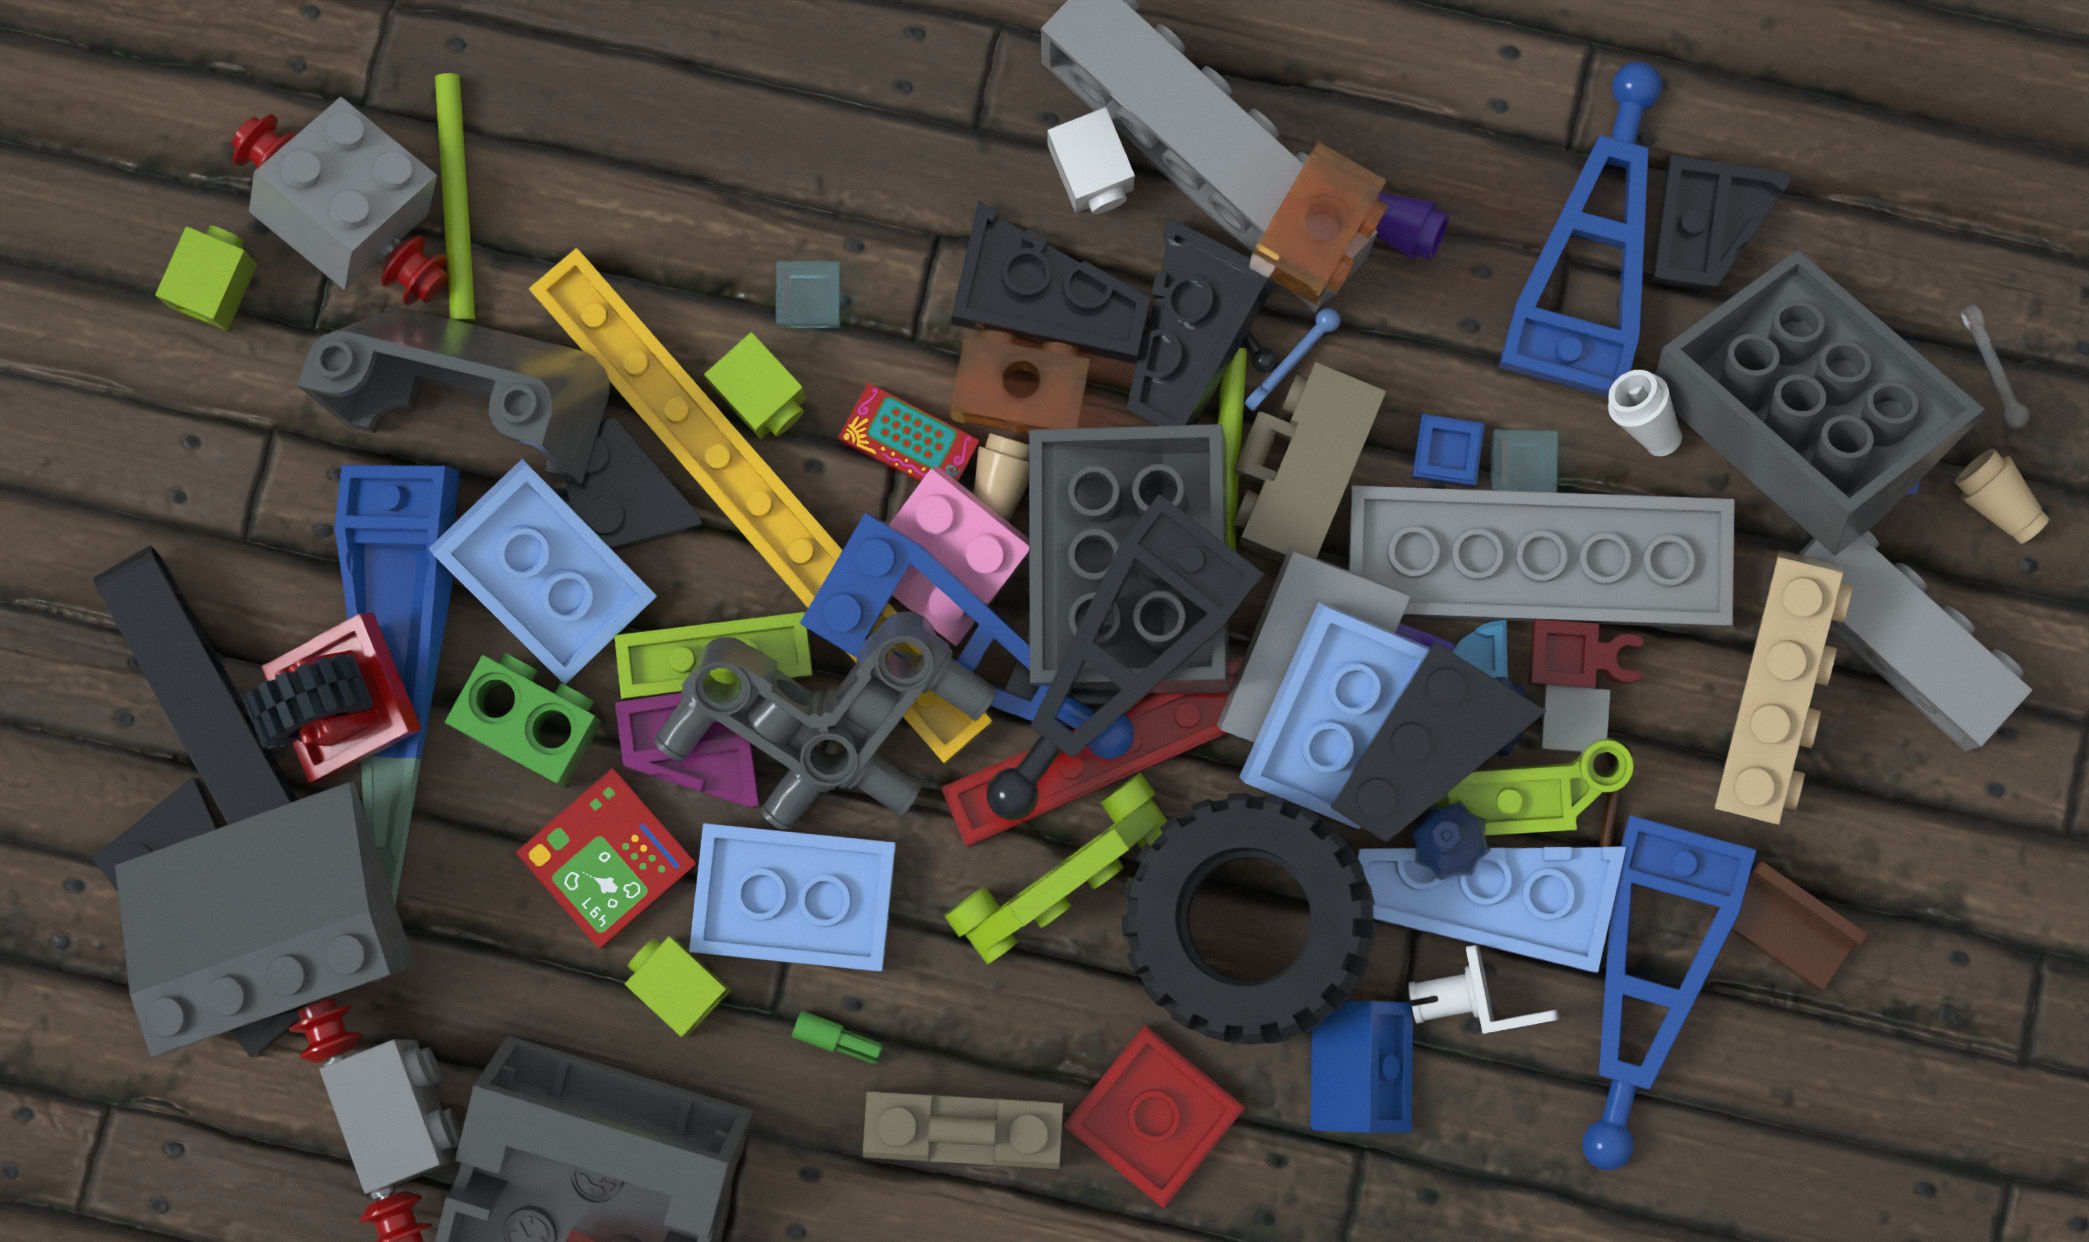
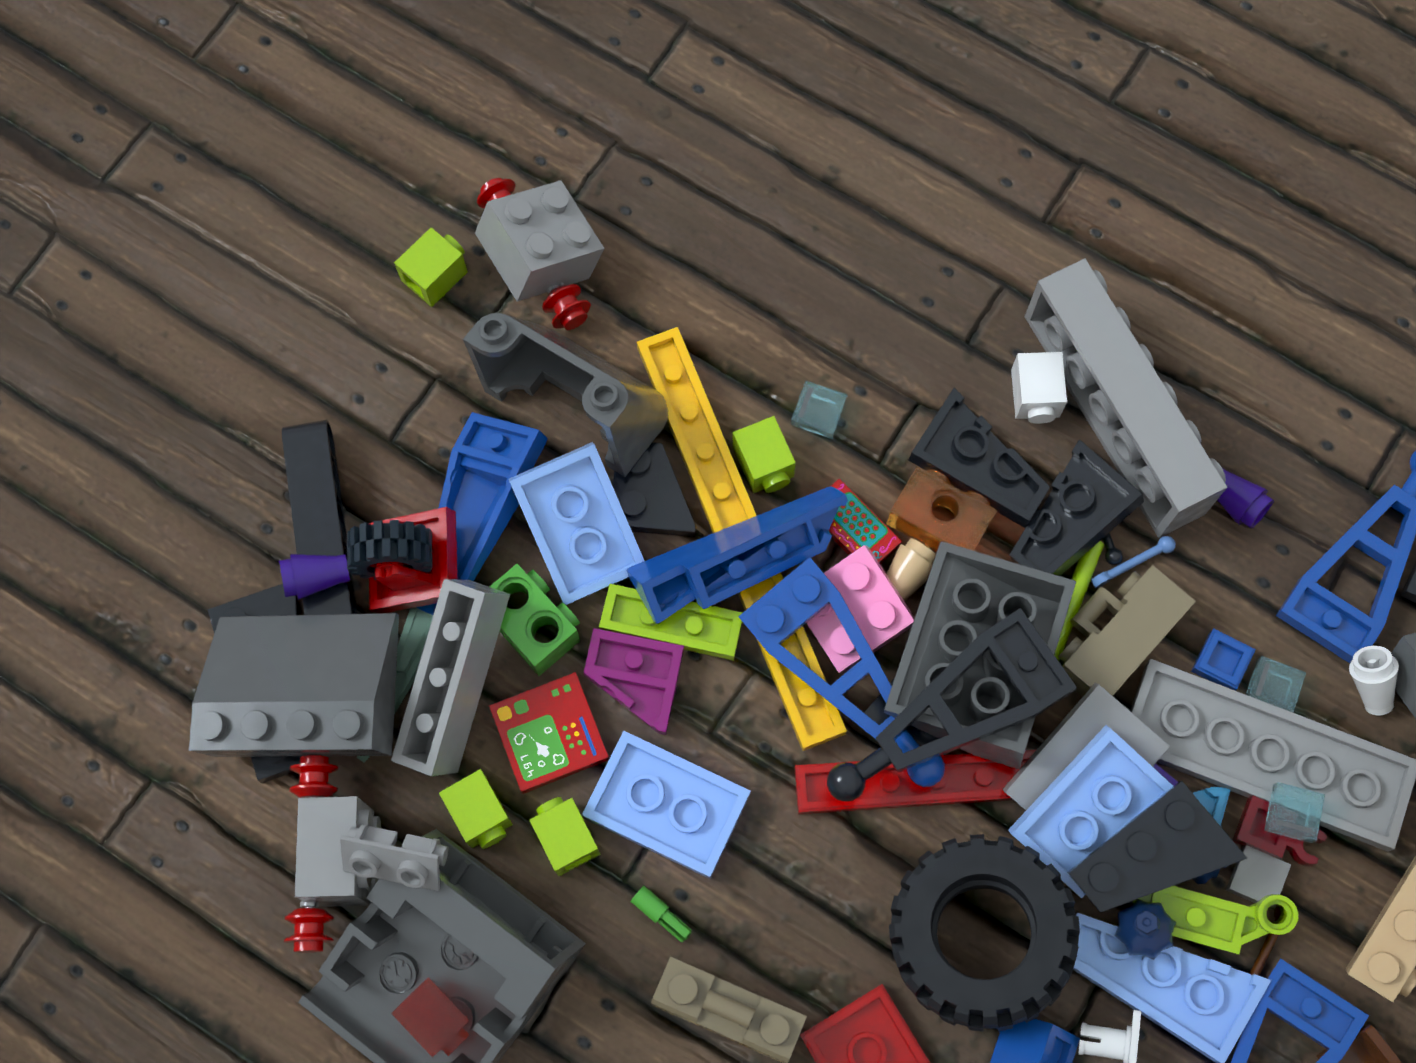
camera: 20 degrees right, 10 degrees down
lime bar [435,73,476,323] -> none
dark grey pin [654,612,996,832] -> none
lime plate [944,772,1168,964] -> none
clear orange brick [1249,142,1389,306] -> none
none -> dark purple cone [279,554,350,600]
none -> light grey hinge [340,824,449,891]
none -> light grey brick [391,579,510,776]
none -> lime brick [439,769,513,849]
none -> blue wedge [626,486,848,624]
none -> clear light blue tile [1264,782,1325,843]

